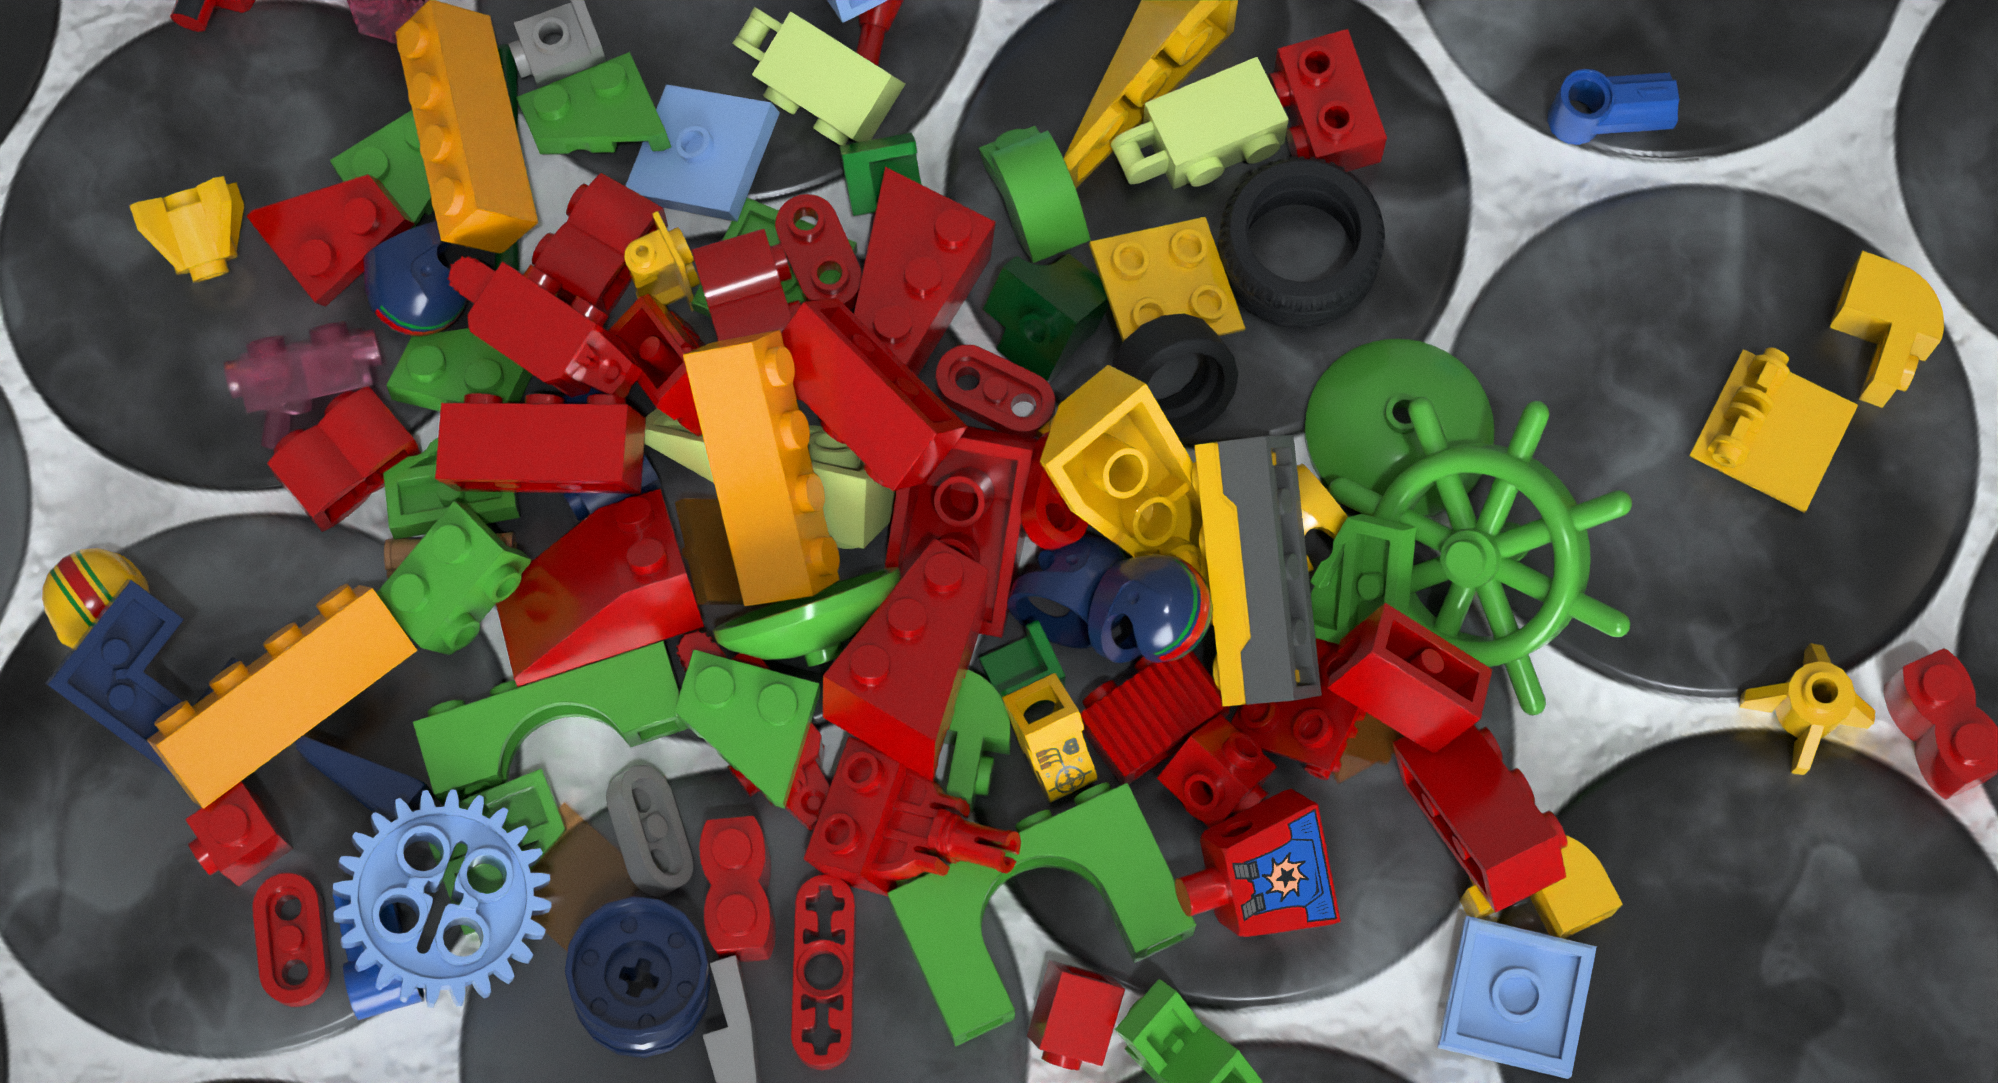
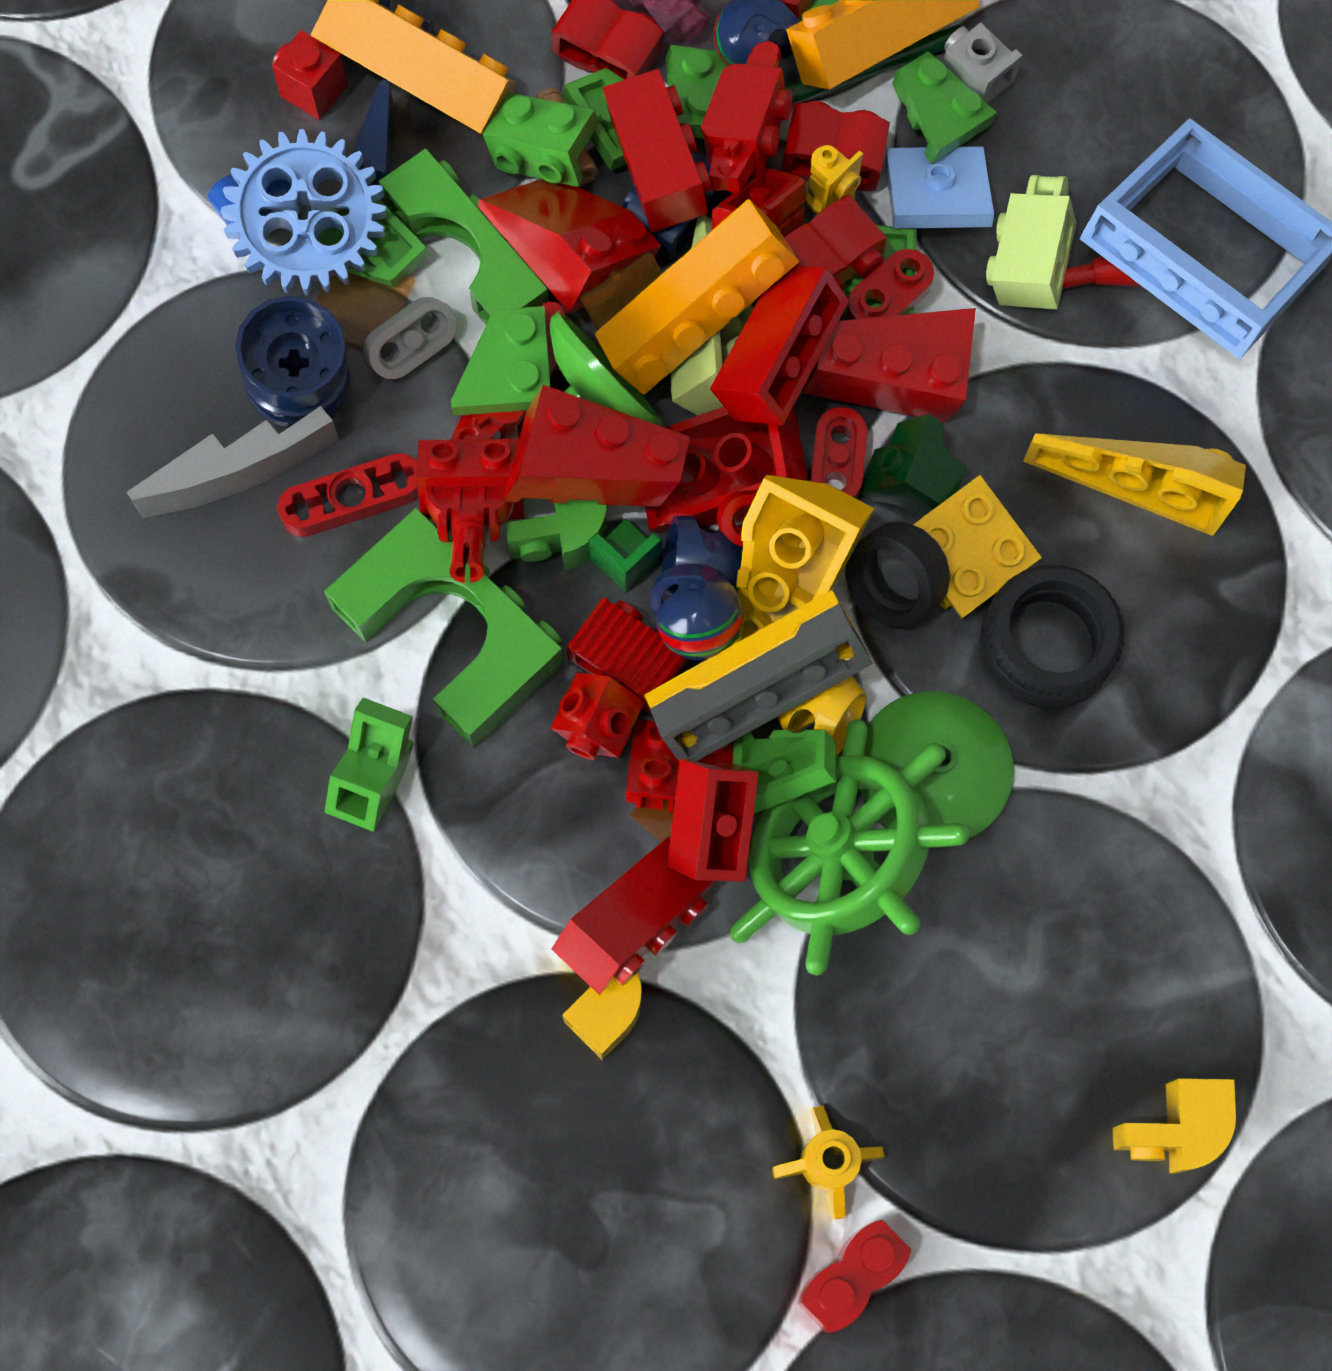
camera: 65 degrees right, 0 degrees up
red plate [252,873,331,1007] -> none
red brick [699,816,776,962] -> none
green panel [839,132,922,216] -> none
bright green brick [979,126,1091,263] -> none
yellow leg [1002,673,1097,803] -> none
red brick [1027,960,1125,1070] -> none
yellowish green brick [1111,57,1289,190] -> none
red torso [1175,789,1341,937] -> none
red brick [1267,29,1387,172] -> none
light blue plate [1437,916,1597,1079] -> none
blue piece [1547,69,1680,145] -> none
yellow hinge [1689,347,1858,513] -> none

